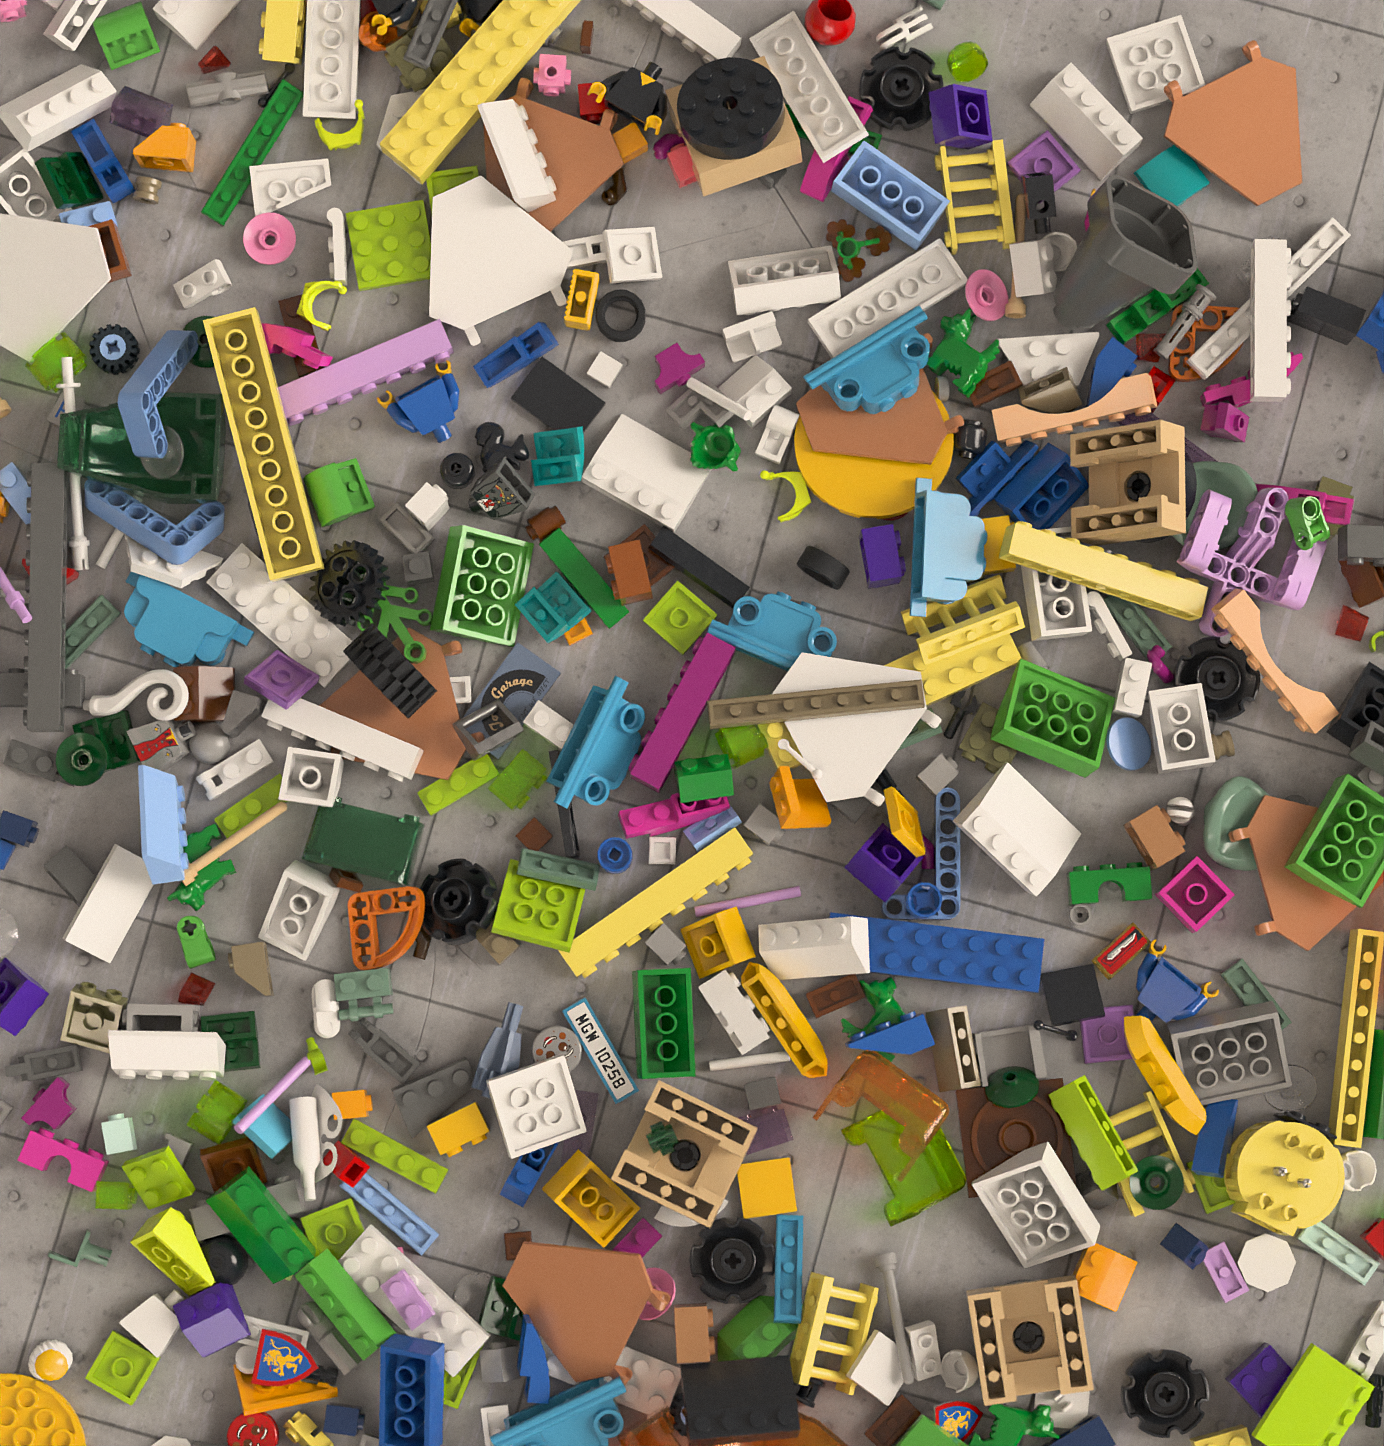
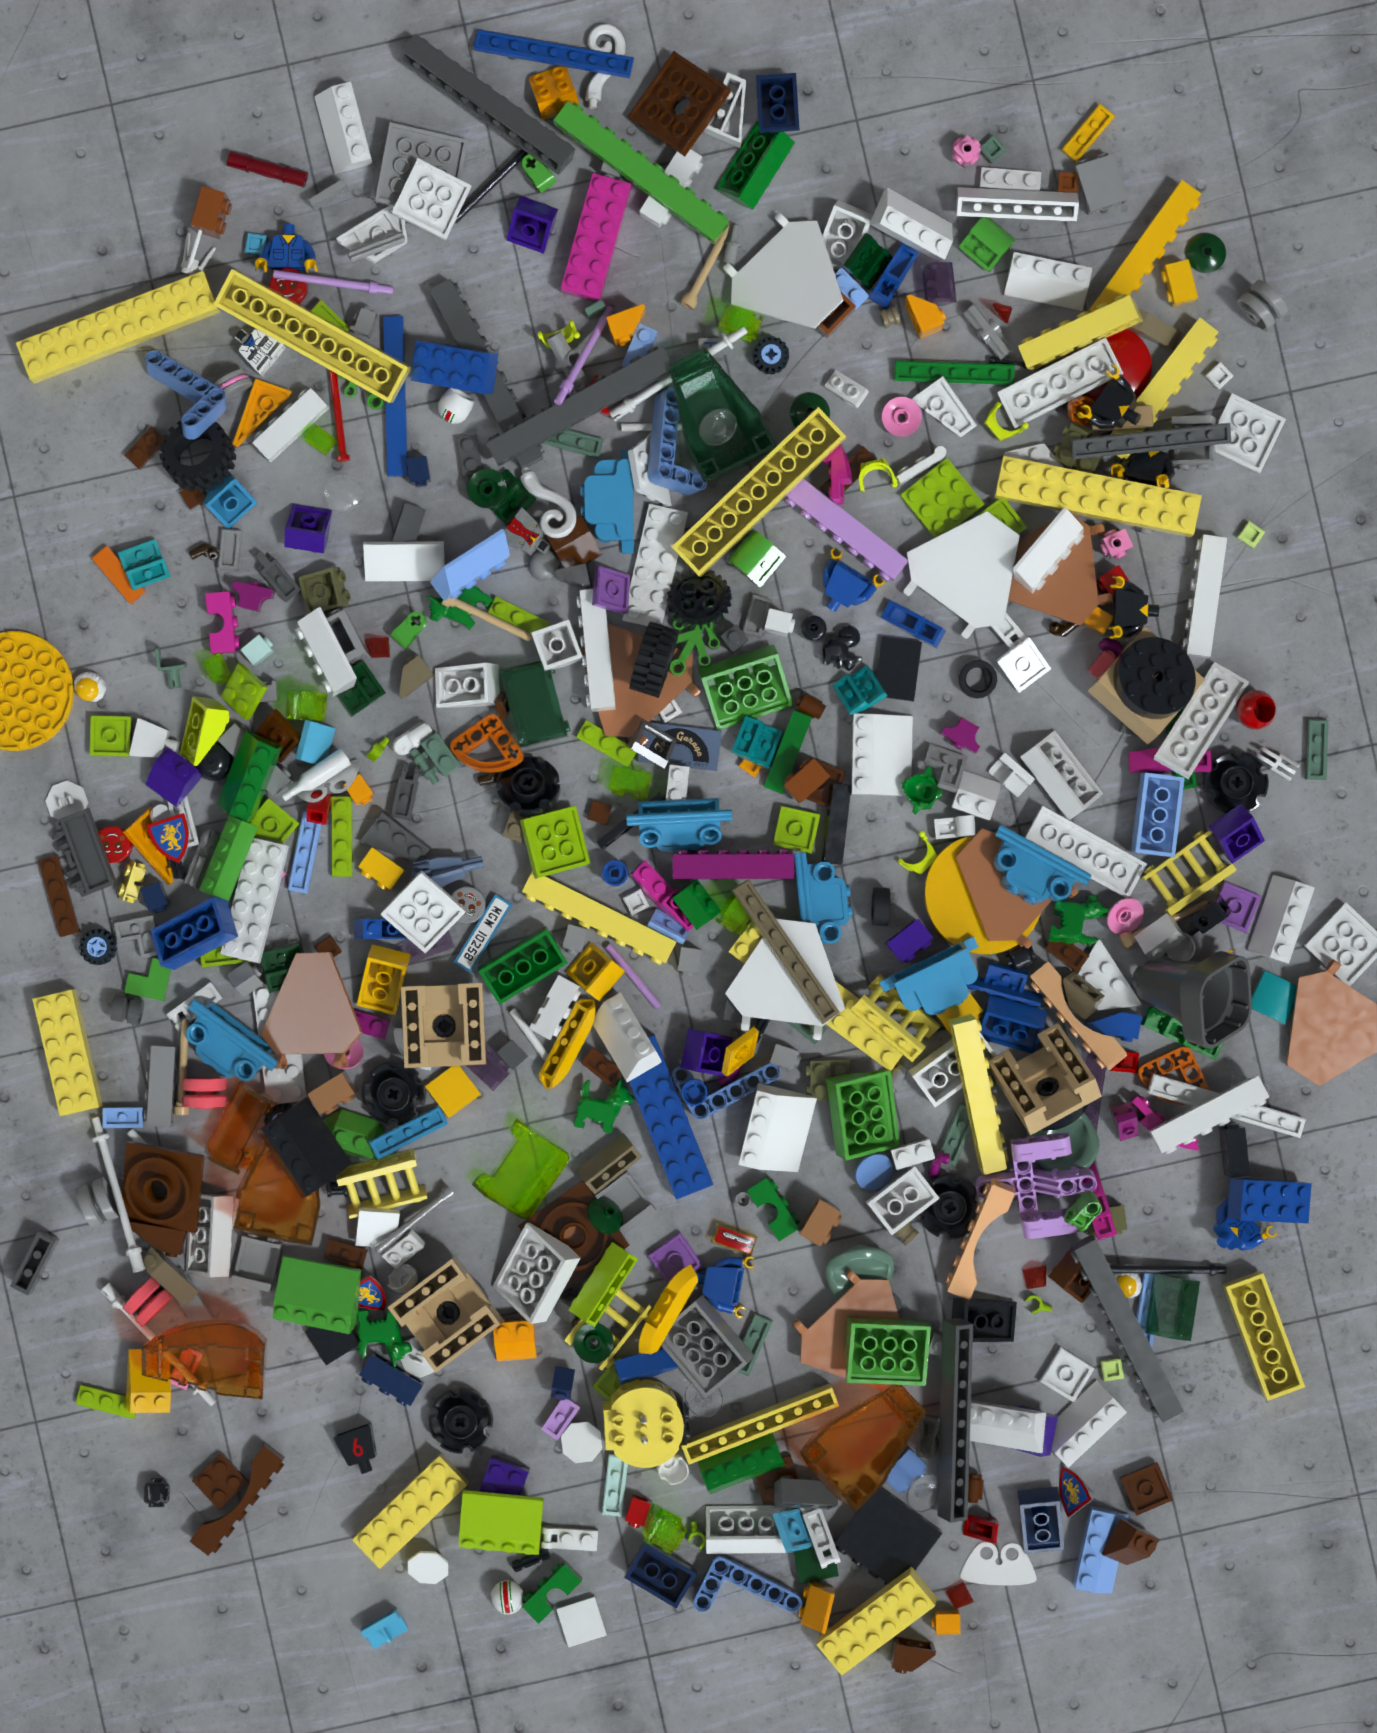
camera: 65 degrees right, 5 degrees up
medium blue beam [118,330,198,458] -> none
white plate [196,739,274,801] -> none
lavender bar [234,1057,311,1134] -> none
lavender plate [380,1269,436,1331] -> none
dark grey torso [468,457,535,520] -> none
sand green tile [517,848,600,891] -> none
blue slope [517,1314,550,1404] -> none
yellow brick [564,269,599,331] -> none
reddish brown tile [580,20,594,54] -> none
white tile [587,351,623,388] -> none
clear green gear [646,1121,679,1156] -> none
white bar [687,377,752,421] -> none
light orange bracket [769,766,831,829] -> none
white hinge [778,739,822,780] -> none
clear orange windscreen [813,1050,949,1182] -> none
reddish brown plant [826,219,892,282] -> none
blue slope [845,1011,935,1055] -> none
light grey tile [934,376,949,402] -> none
black bar [943,690,978,739] -> none
clear neon green hair [946,42,988,82] -> none
black hinge [1033,1020,1078,1041] -> none
black tile [1040,964,1105,1027] -> none
white plate [1087,591,1133,661] -> none
clear red slope [1136,333,1165,363] -> none
light grey pin [1153,284,1217,360] -> none
dark pink brick [1154,856,1235,933] -> none
white arm [1166,797,1195,826] -> none

